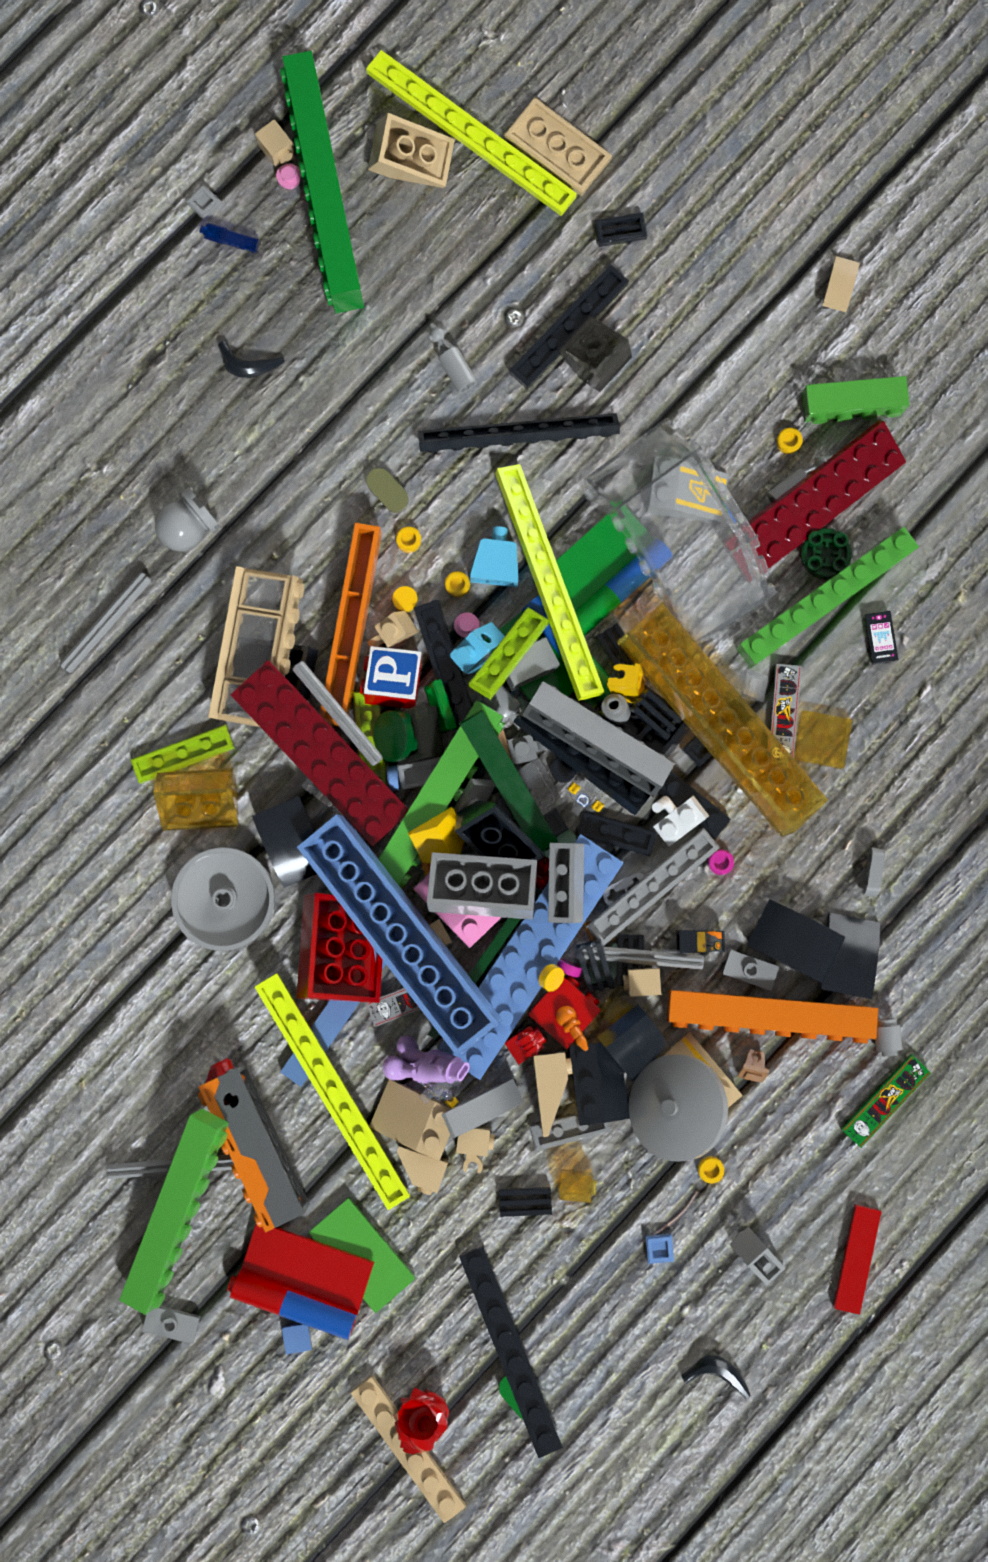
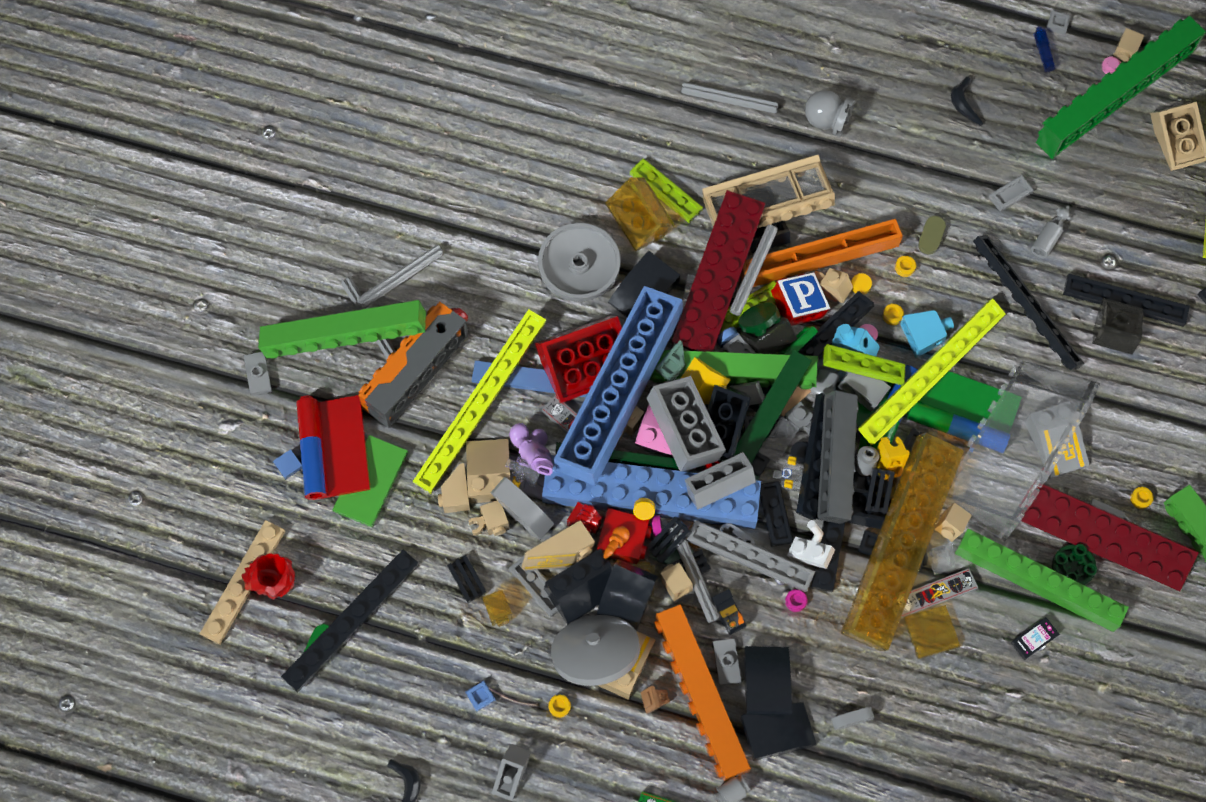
camera: 60 degrees right, 15 degrees down
none -> light grey axle [357,245,443,308]
none -> sand green tile [655,340,685,382]
none -> tan brick [935,502,972,542]
none -> light grey tile [989,175,1034,213]

